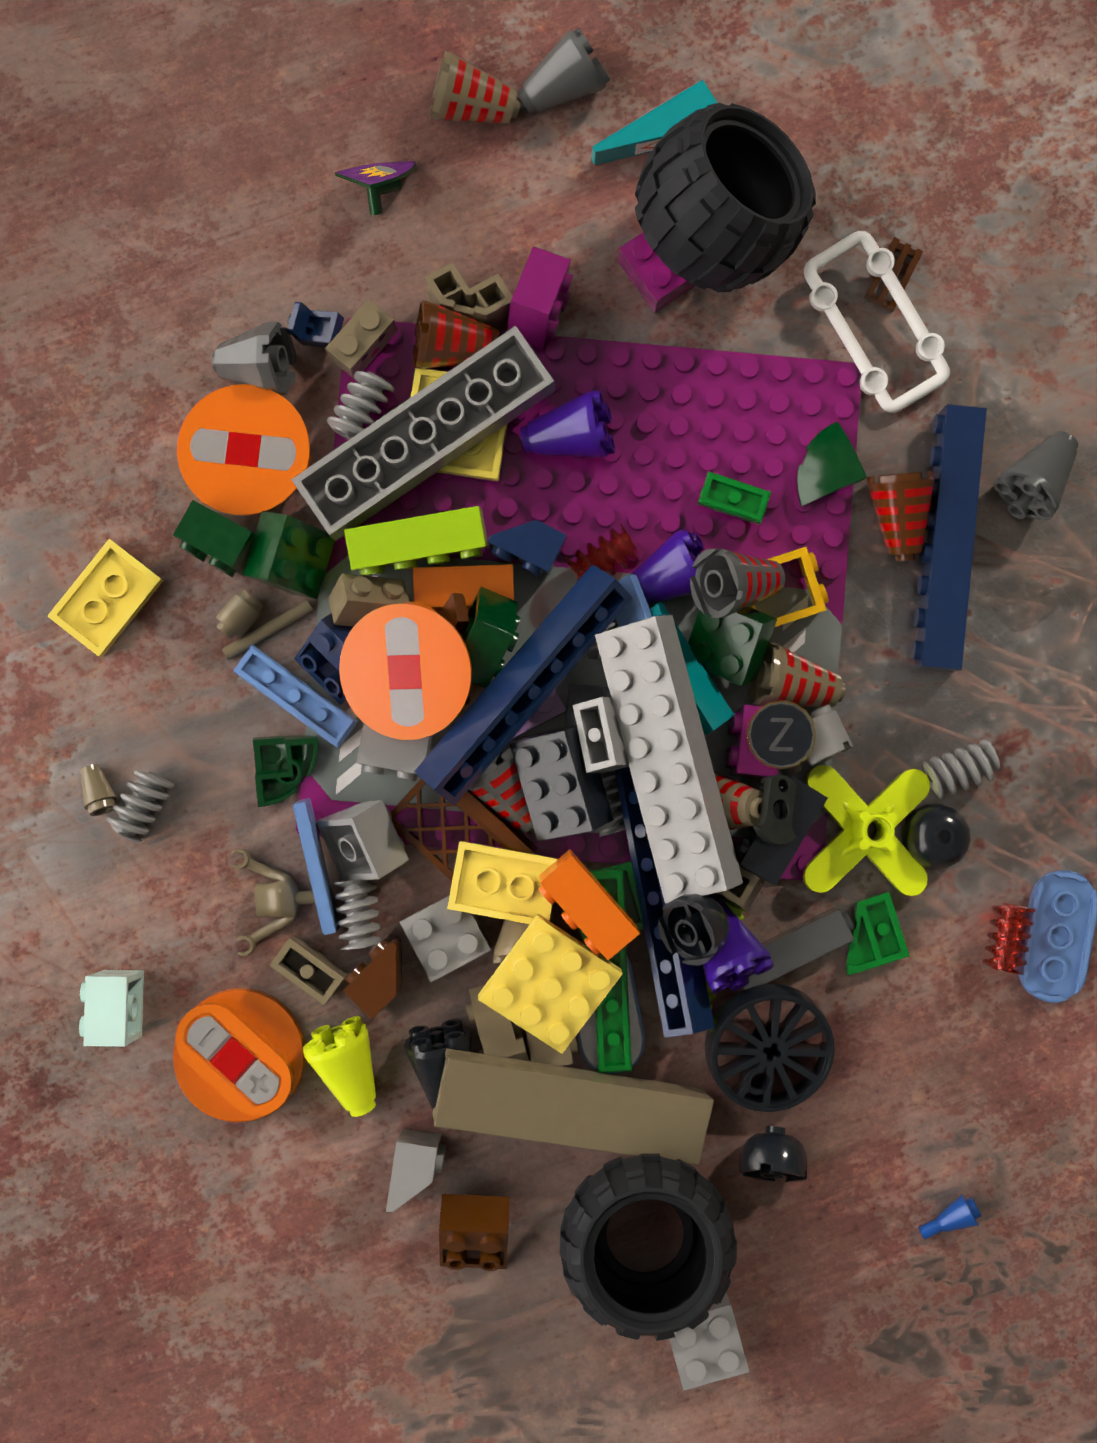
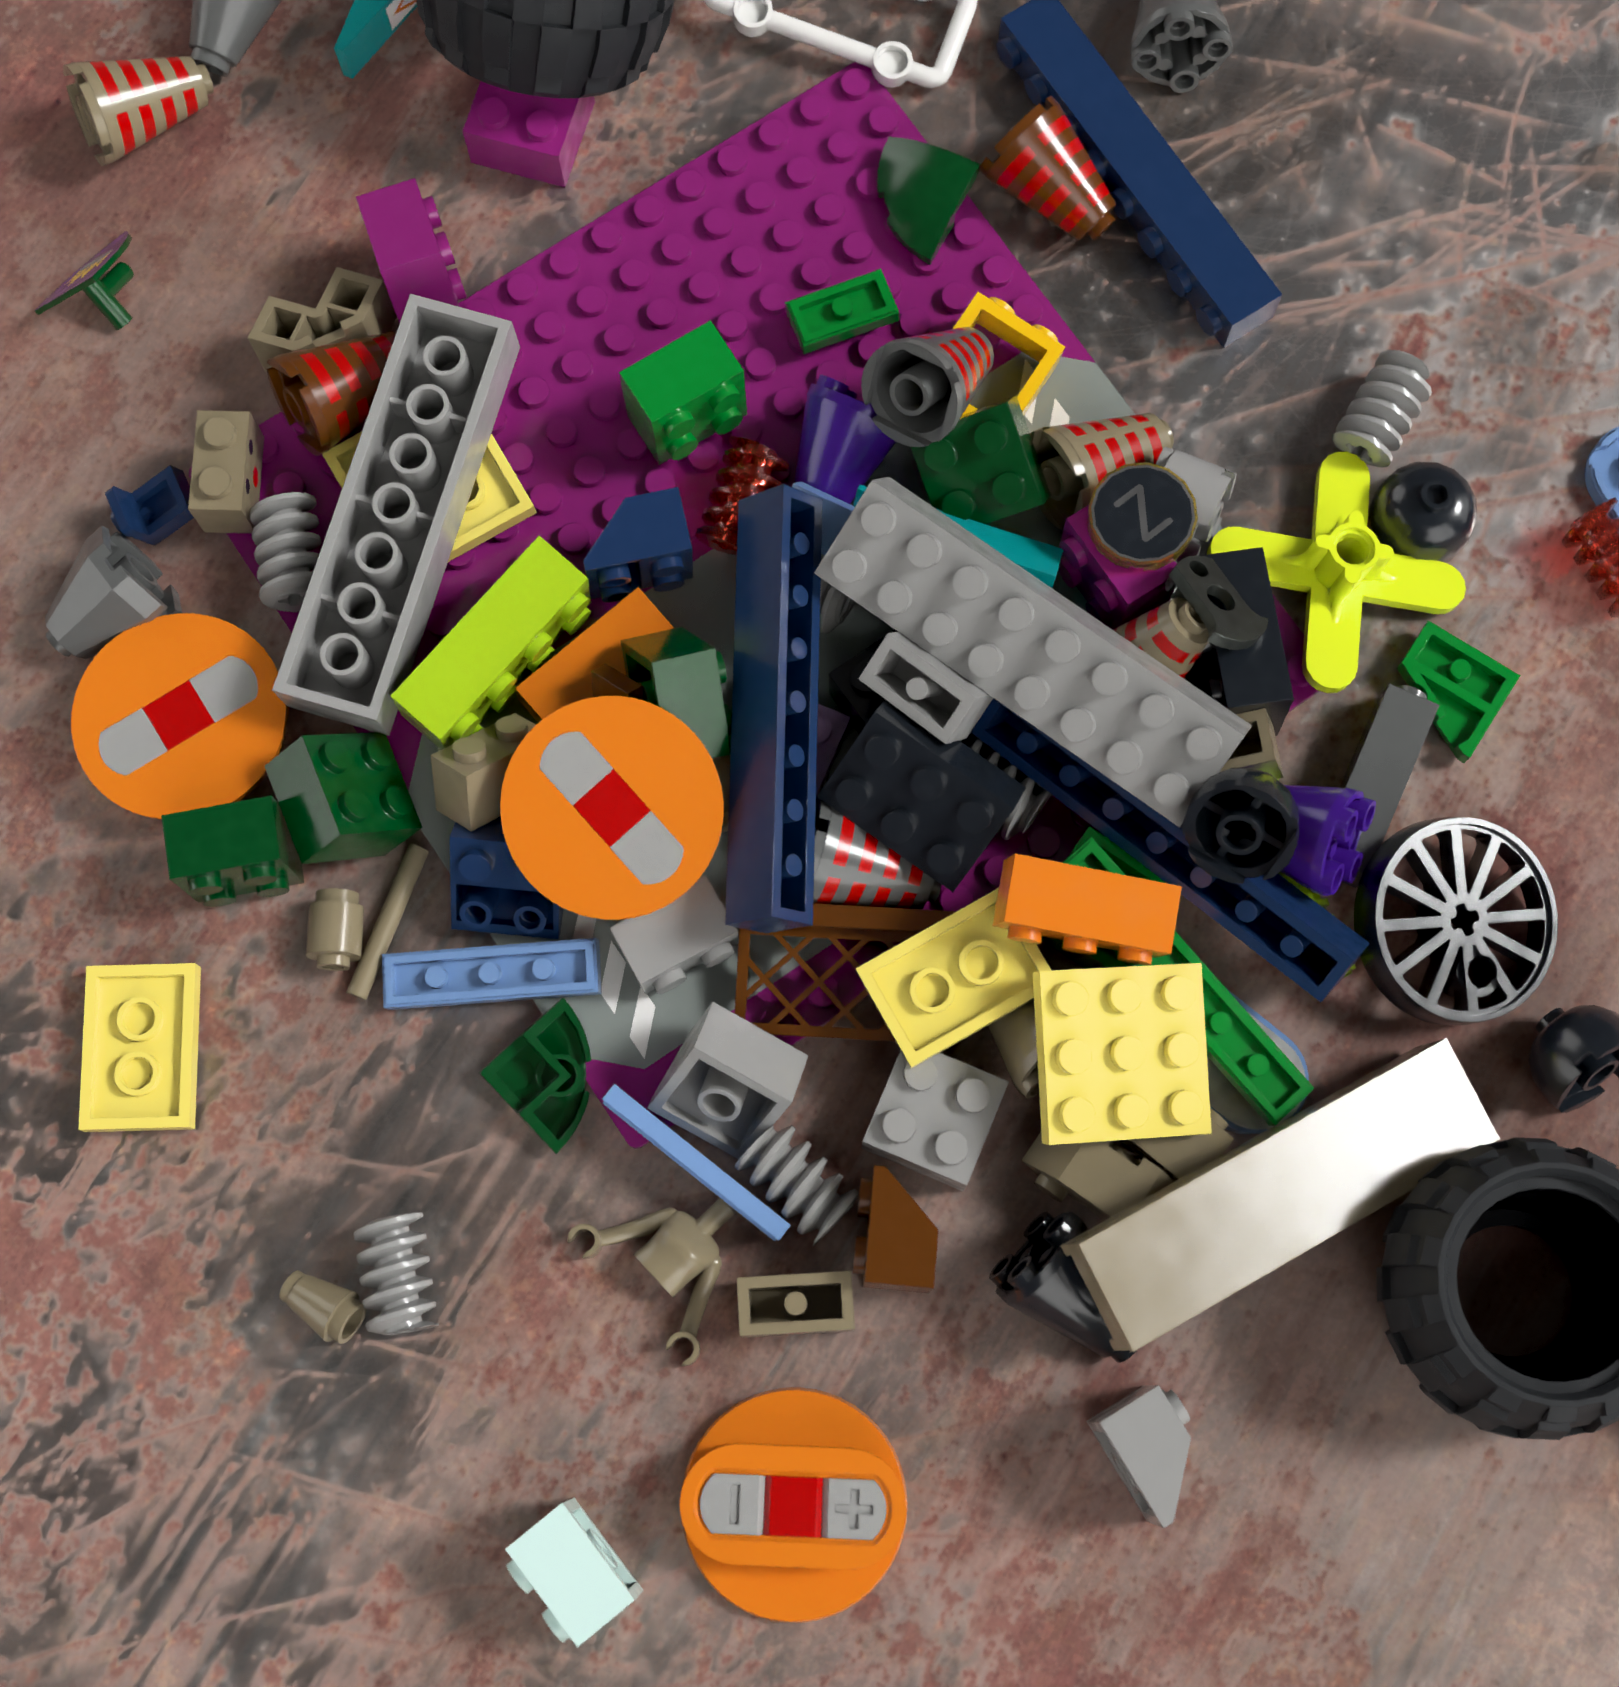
camera: 35 degrees left, 10 degrees down
neon yellow cone [303,1016,376,1117] -> none
reddish brown slope [439,1194,510,1271] -> none
dark purple cone [520,390,615,458] -> none
none -> green brick [619,321,747,465]

